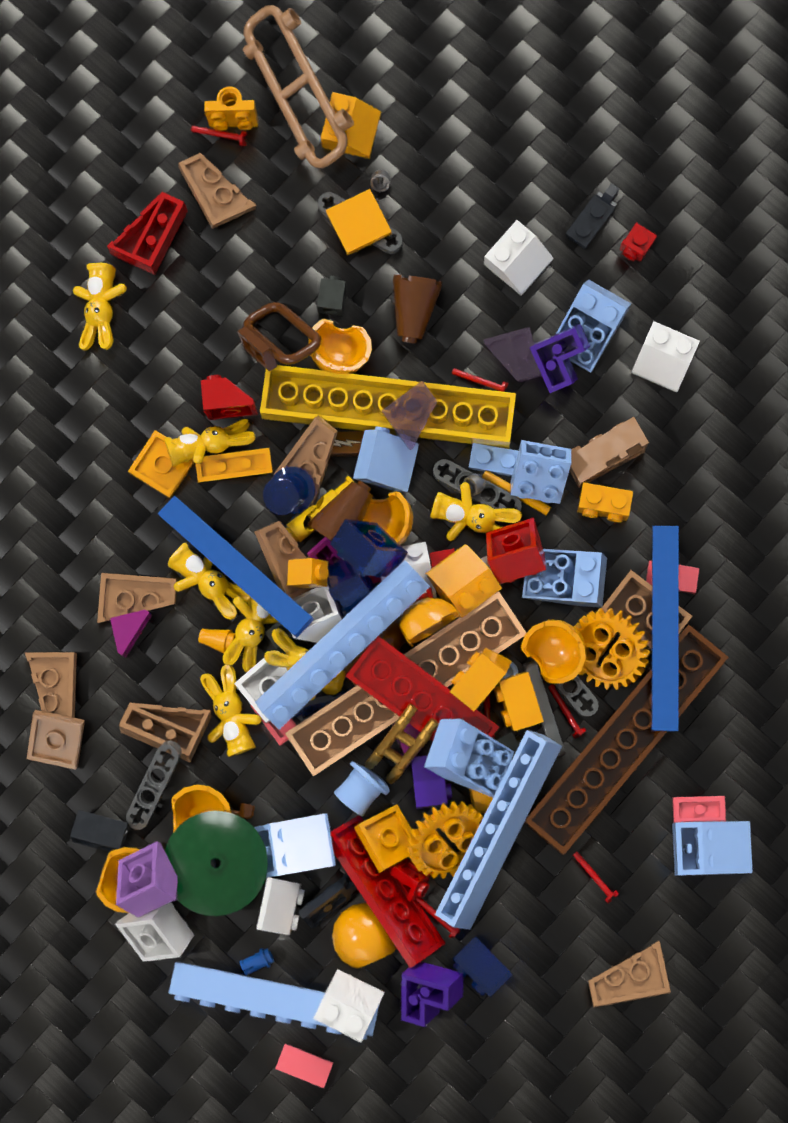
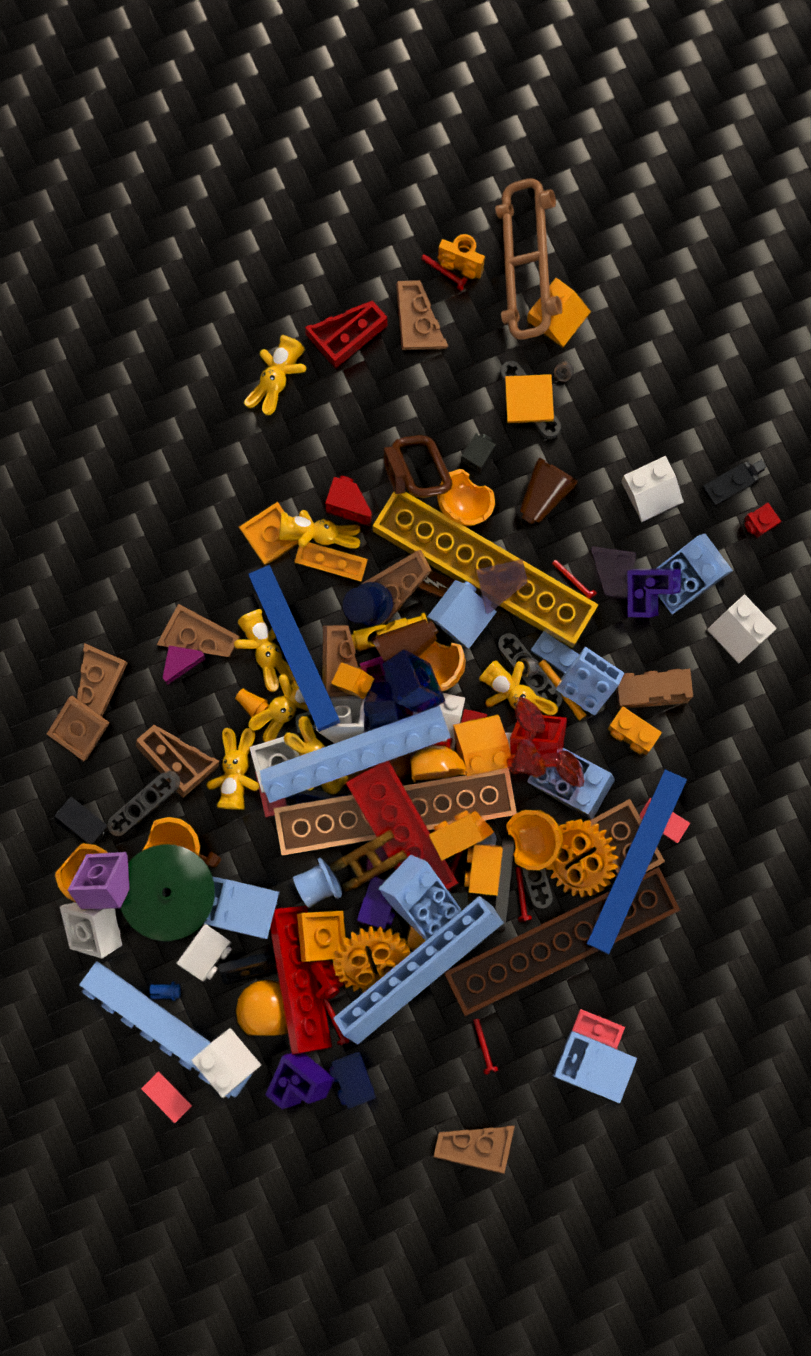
camera: 15 degrees right, 0 degrees up
none -> clear red plant [506,697,584,788]

